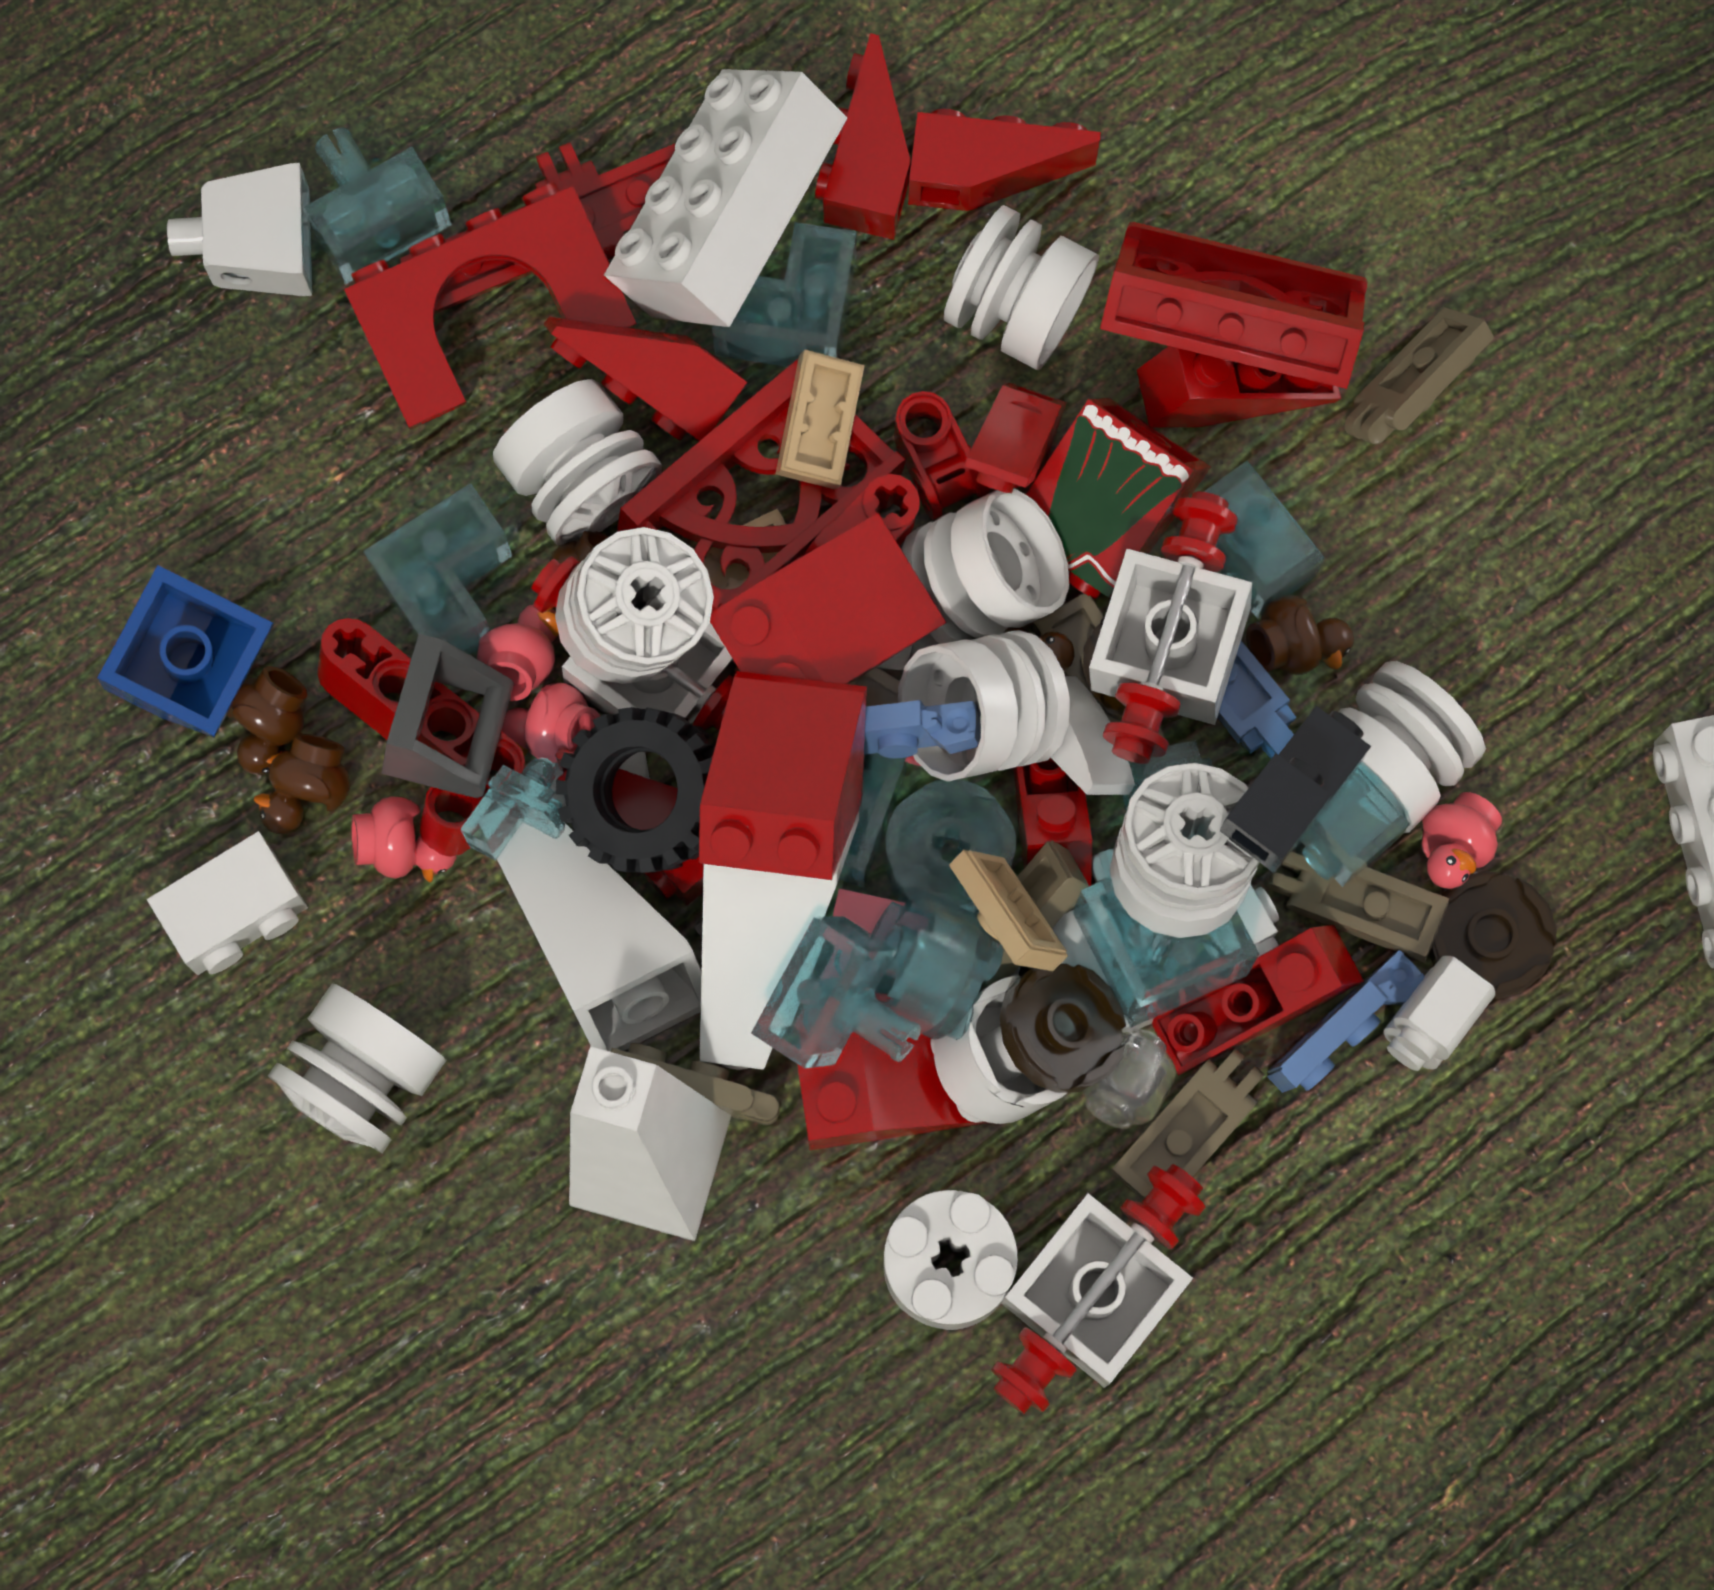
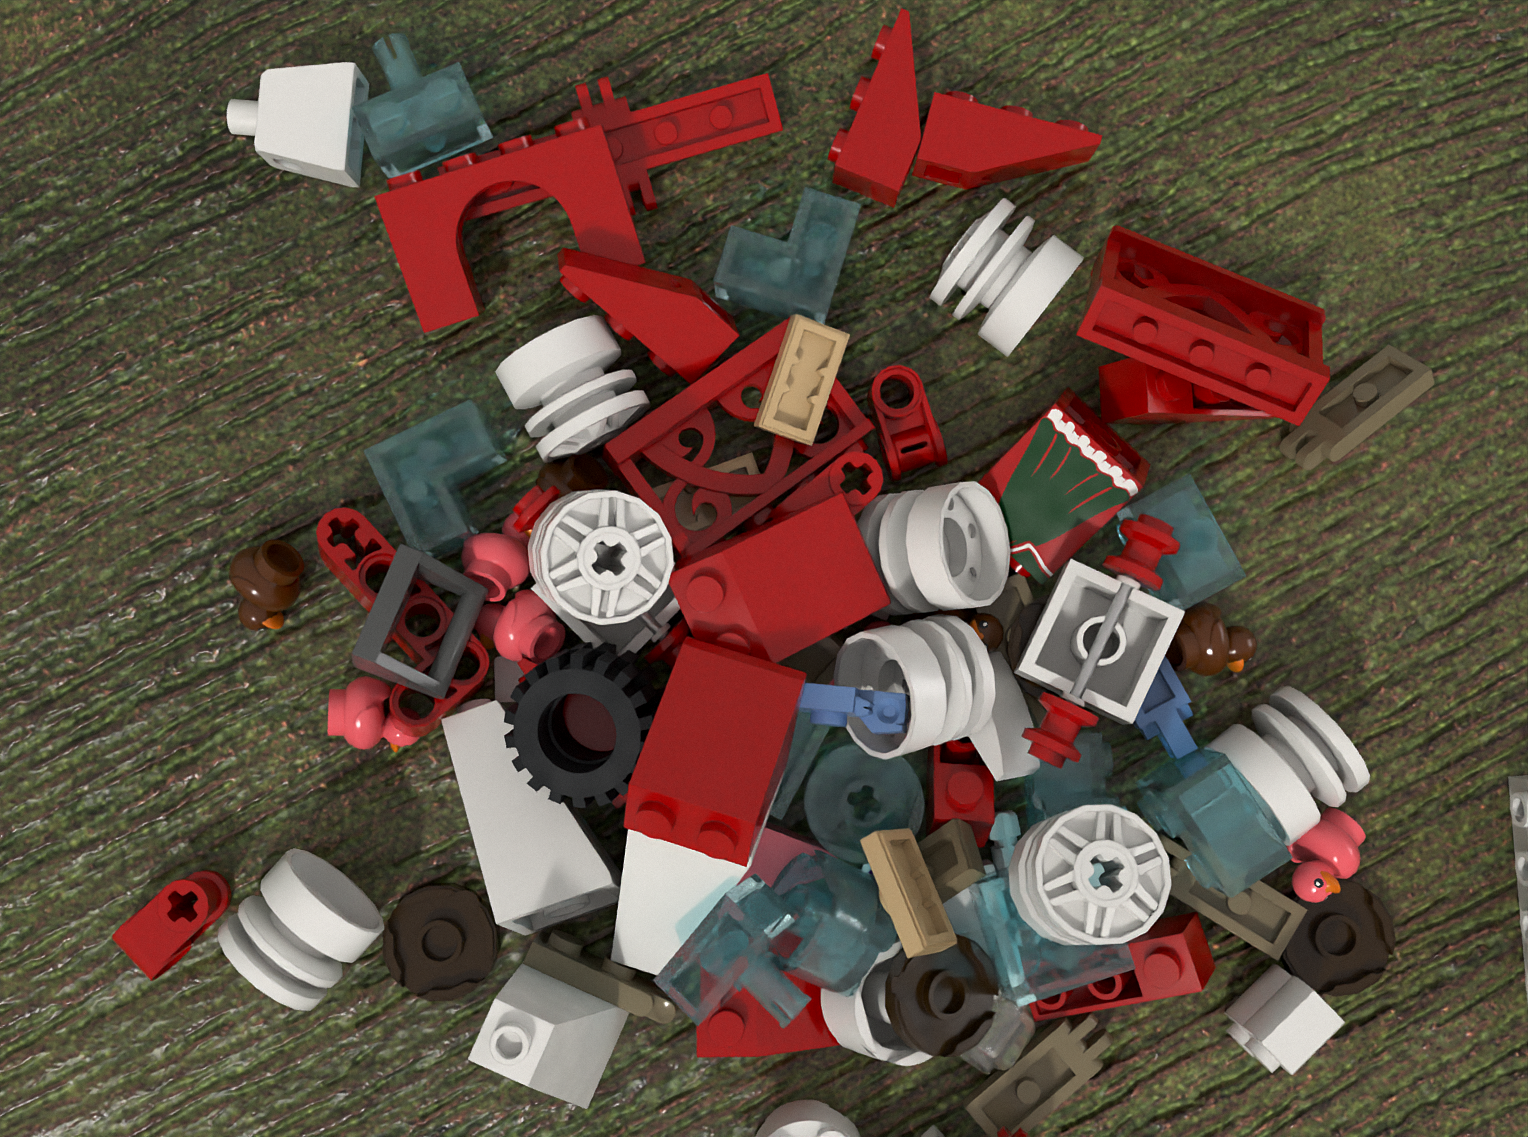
camera: 10 degrees right, 10 degrees up
blue slope [97,565,274,738] -> none
white brick [146,831,308,975] -> none
reddish brown animal [254,733,350,835] -> none
clear light blue piece [461,757,565,861] -> none
white brick [604,69,847,327] -> none
red slope [964,382,1067,493] -> none
black arch [1220,706,1371,873] -> none
medium blue hinge [1267,950,1425,1093] -> none
none -> red piece [112,870,232,981]
none -> dark brown tile [382,883,500,1001]

